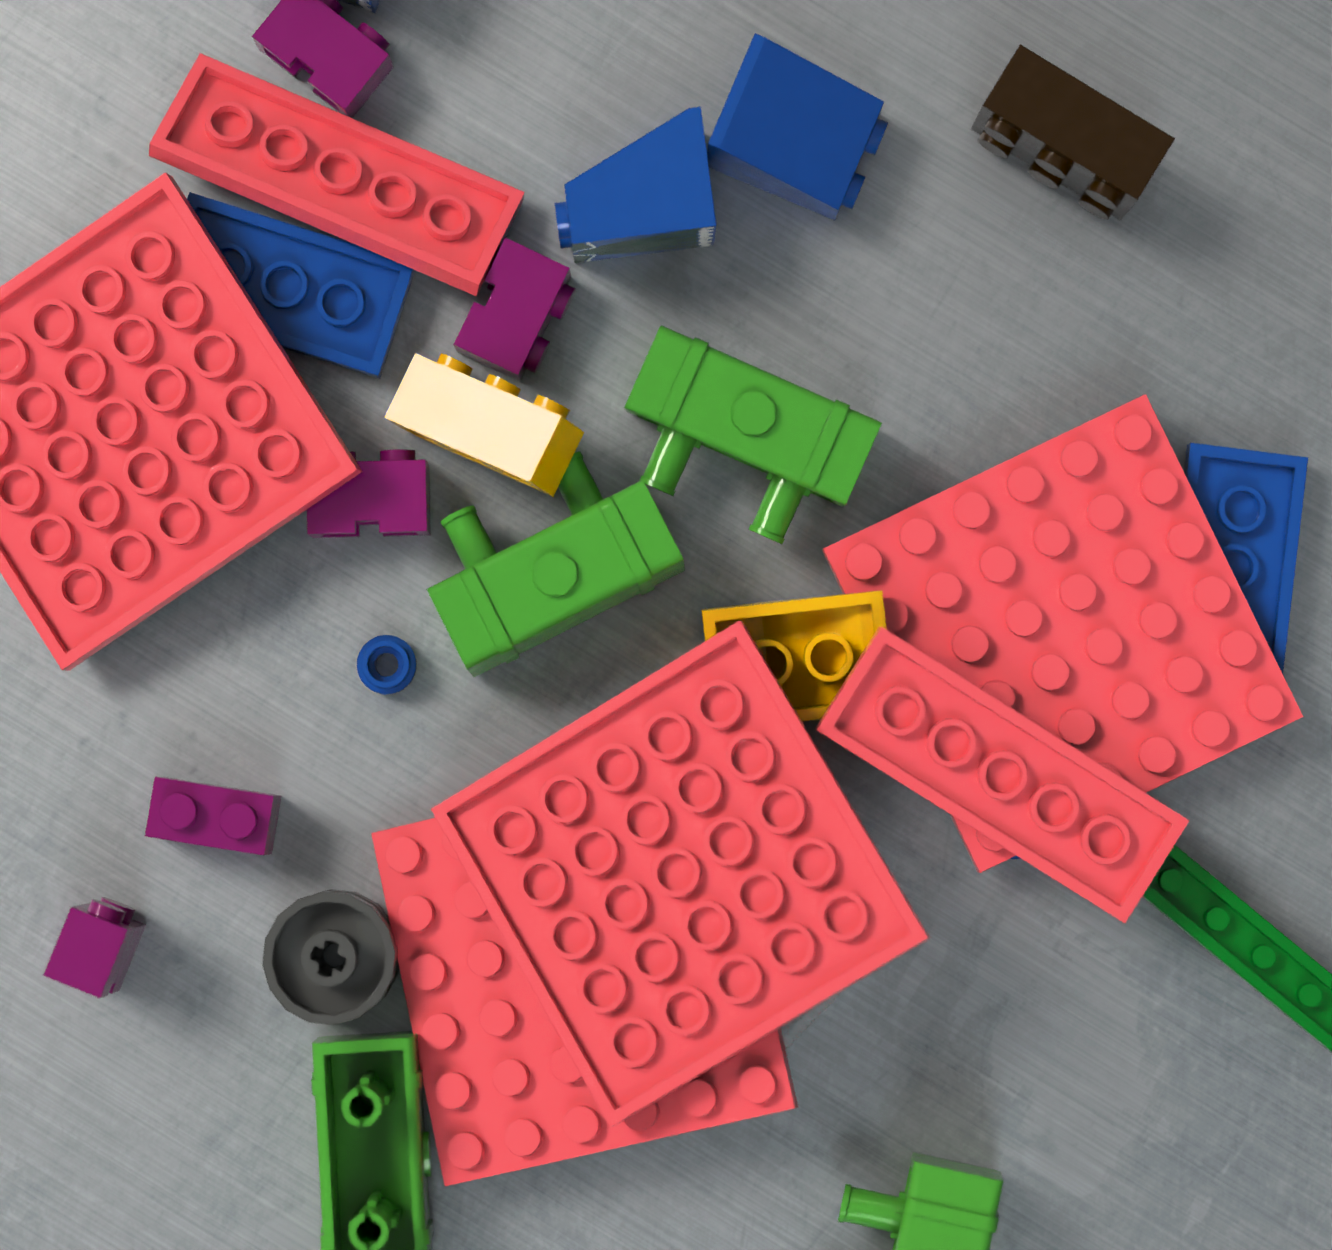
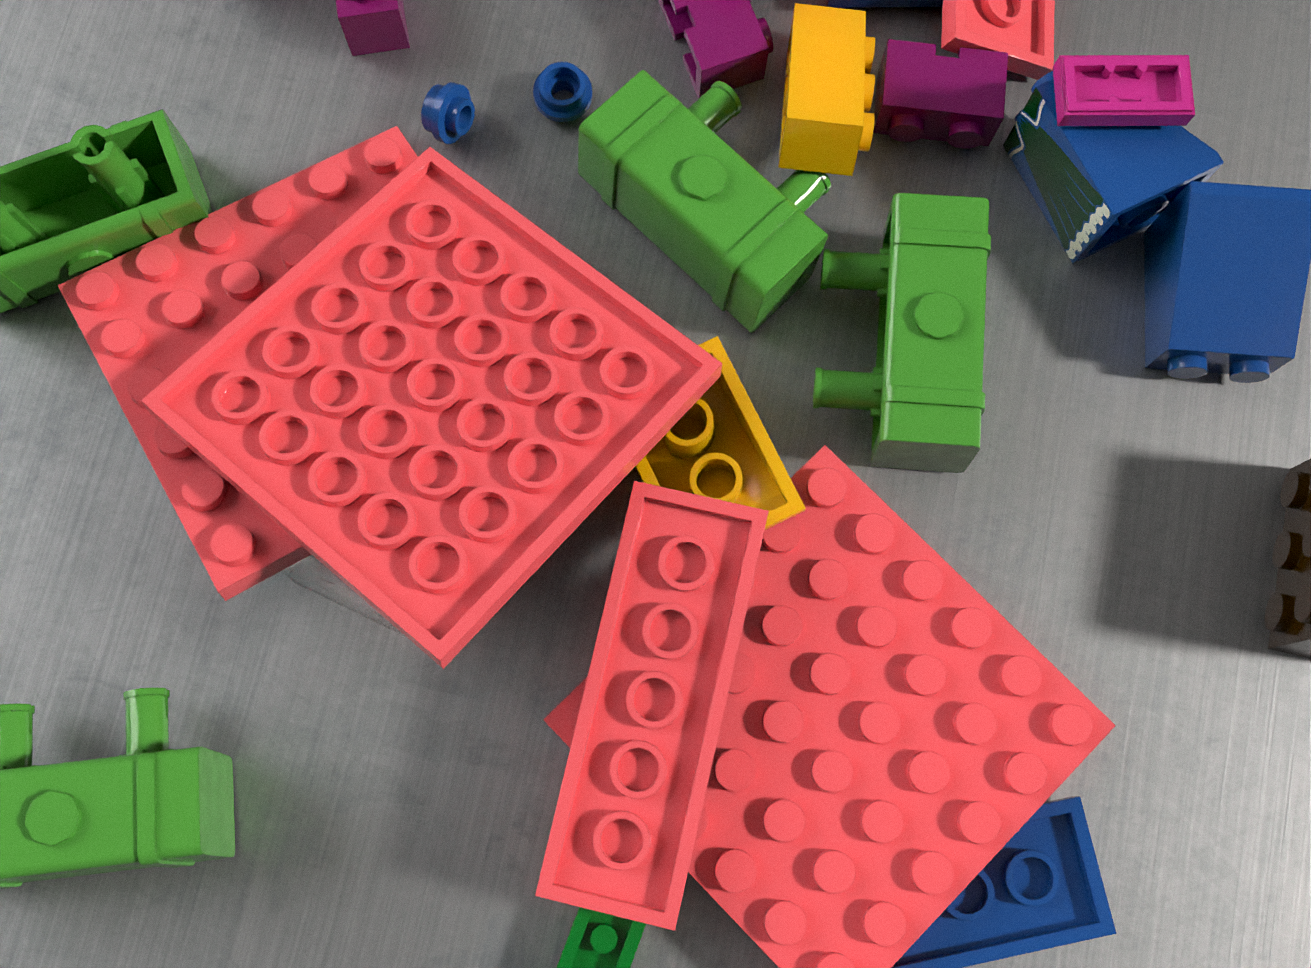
camera: 75 degrees right, 10 degrees down
dark grey wheel [262,889,399,1025] -> none
none -> blue plate [421,82,475,144]
none -> dark pink plate [1053,55,1195,126]

